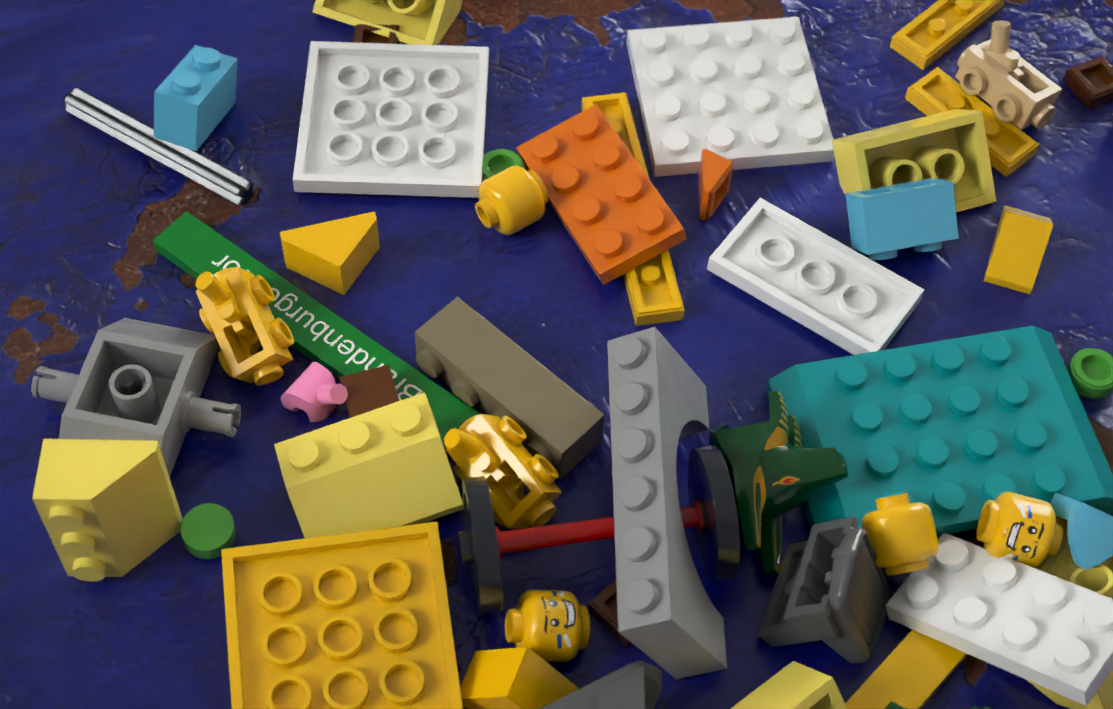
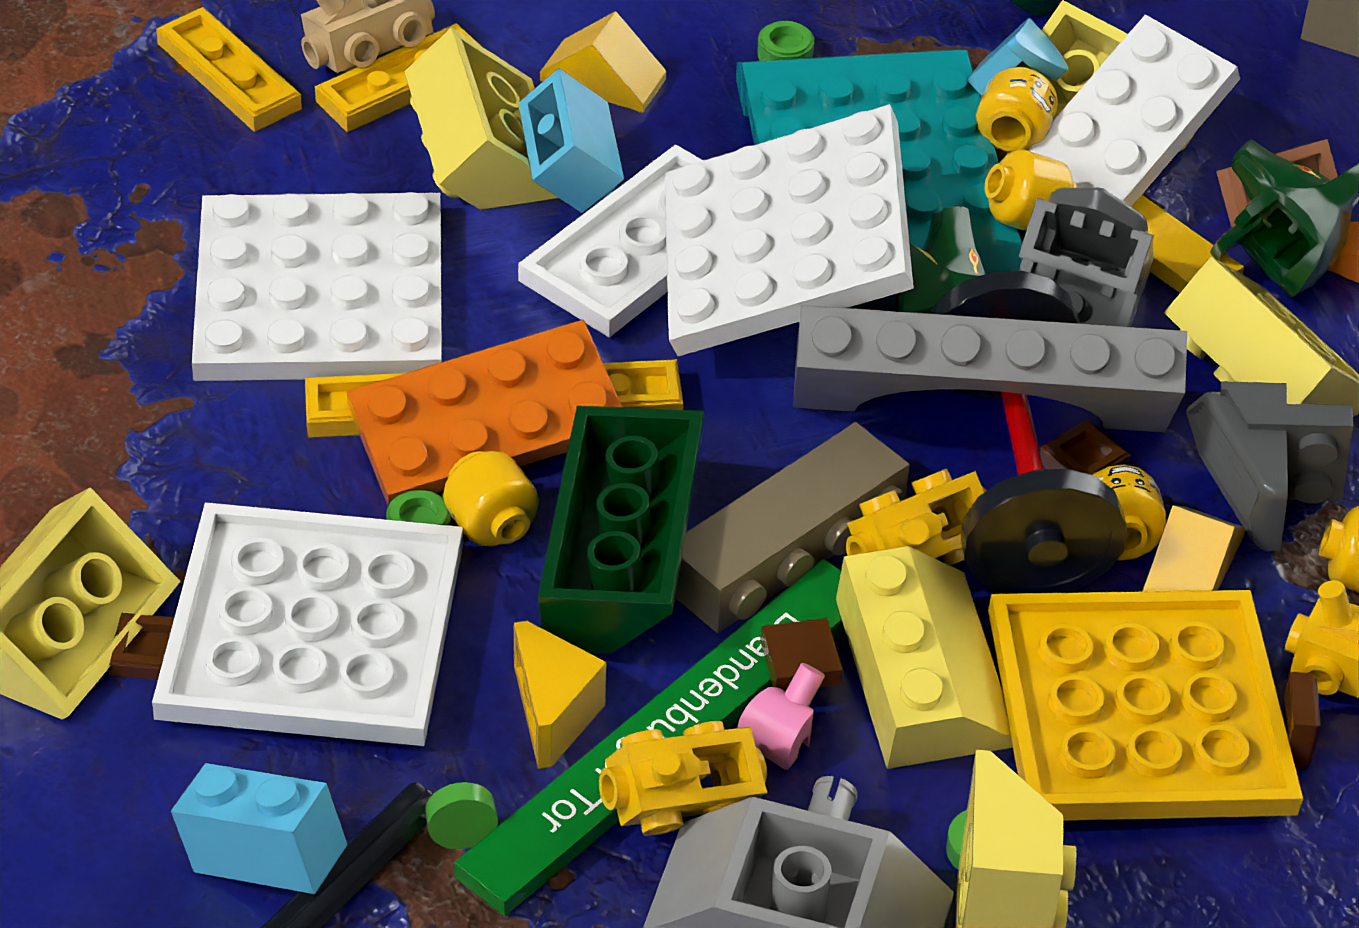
camera: 85 degrees left, 10 degrees down
orange slope [698,149,733,221] -> none
none -> bright green tile [425,782,498,849]
none -> dark green slope [538,406,705,654]
none -> white plate [665,104,914,356]

